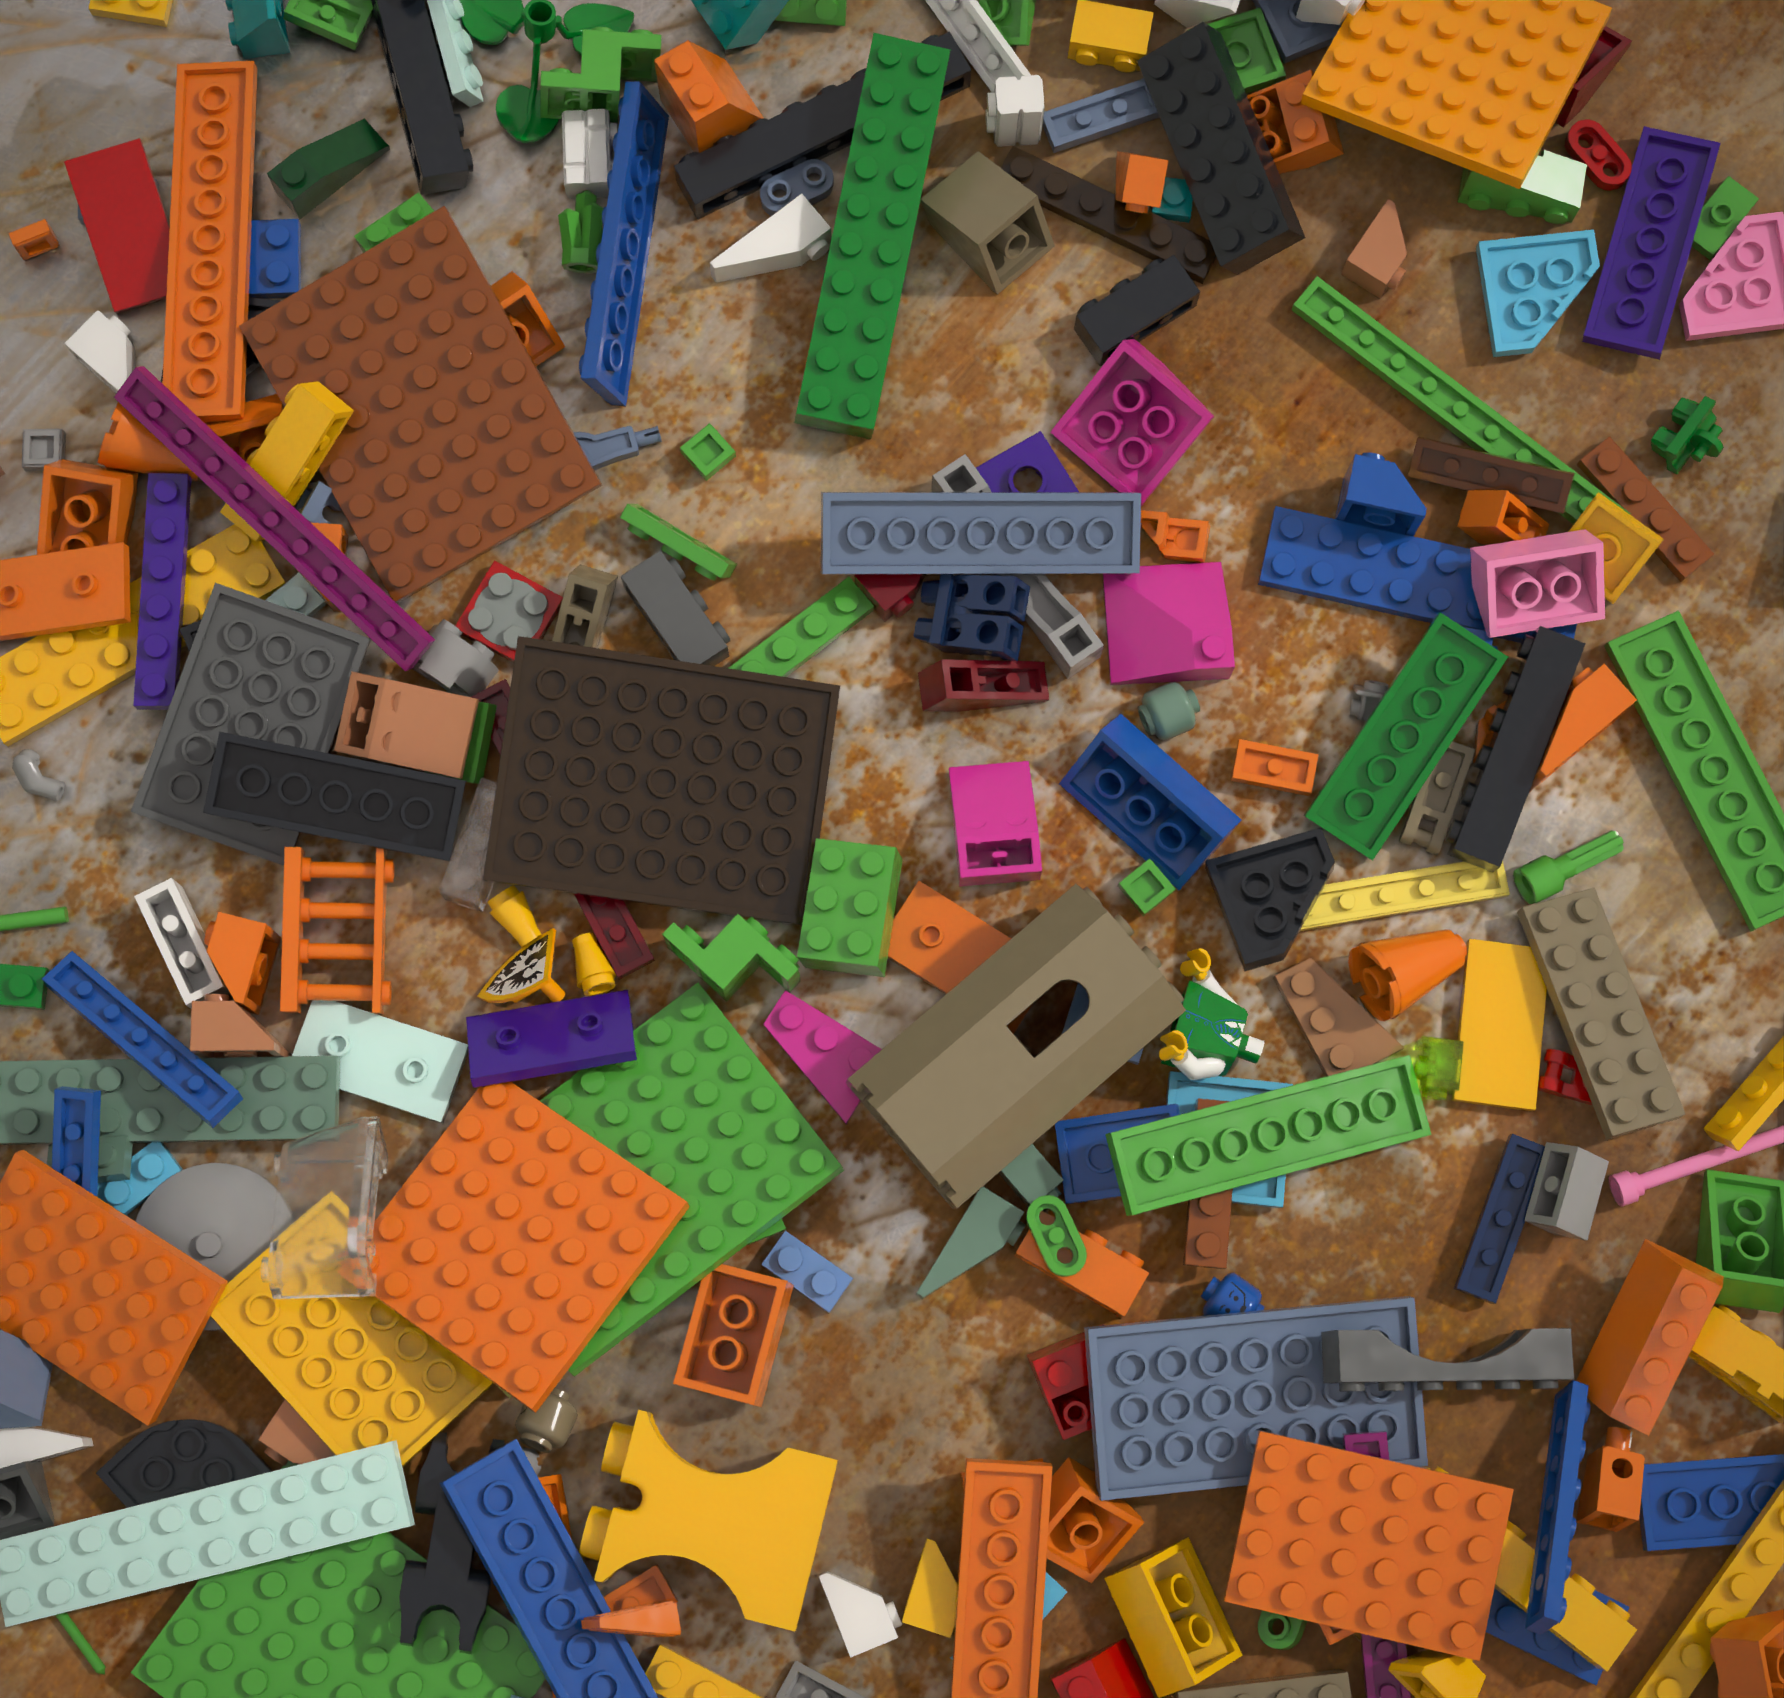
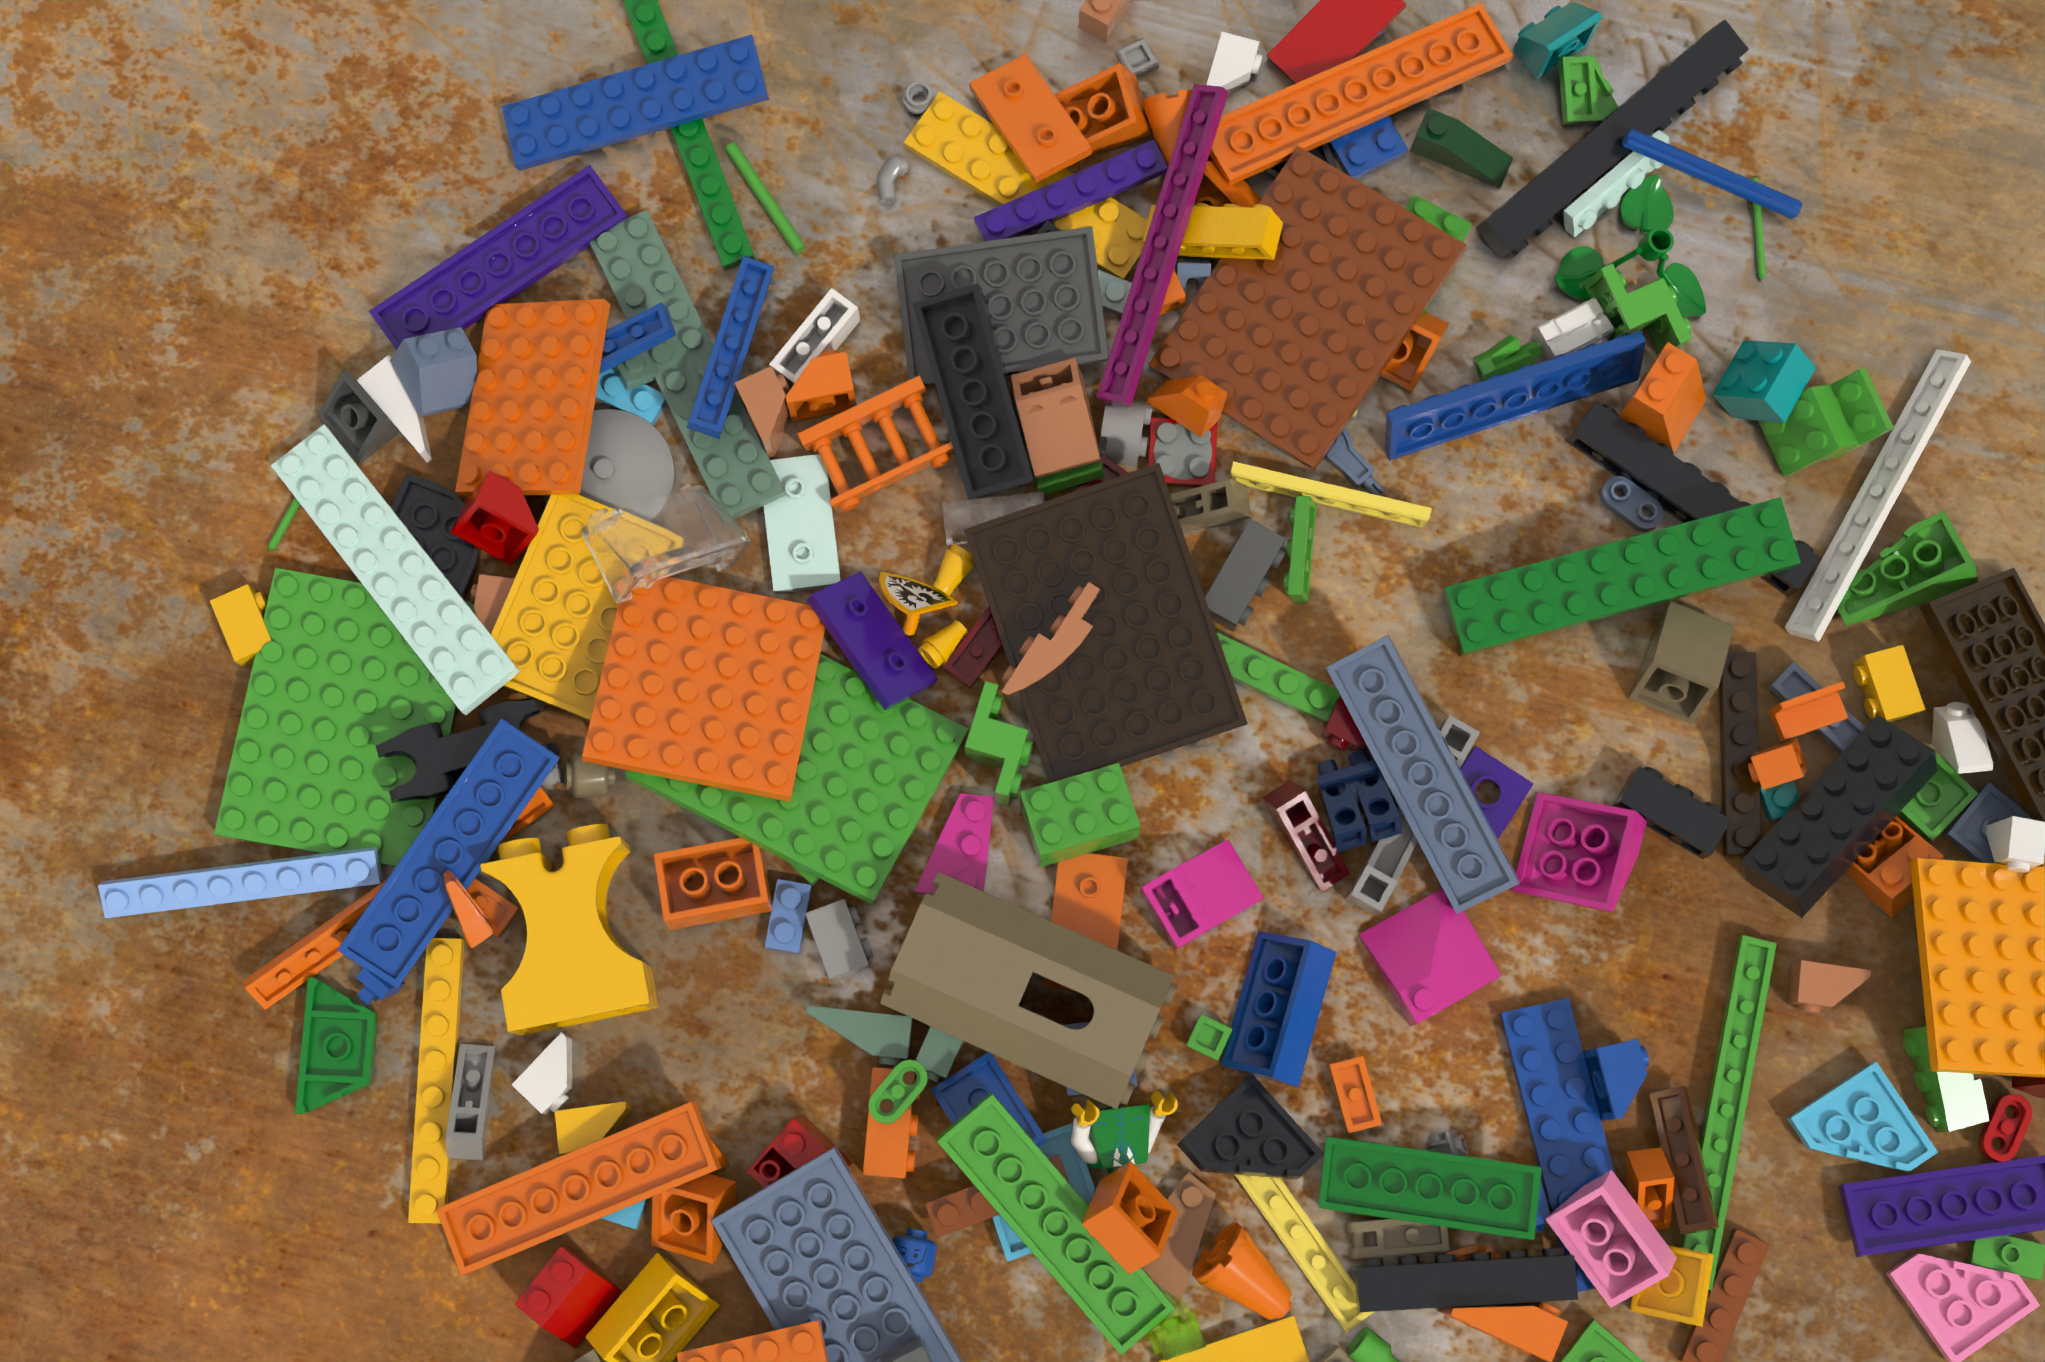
camera: 65 degrees right, 0 degrees up
bright green plate [680,423,736,481] -> none
white slope [710,194,831,283] -> none
white brick [985,75,1045,147] -> none
sand green head [1137,682,1200,741] -> none
orange slope [1141,510,1210,563] -> none
green hips [1651,396,1724,474] -> none
none -> red slope [450,470,539,566]
none -> light grey brick [805,899,874,982]
none -> nougat slope [1000,582,1100,695]
none -> orange brick [1081,1161,1178,1274]
none -> orange slope [1147,375,1228,437]
none -> light yellow tile [1229,461,1432,528]
none -> orange panel [1768,681,1848,742]

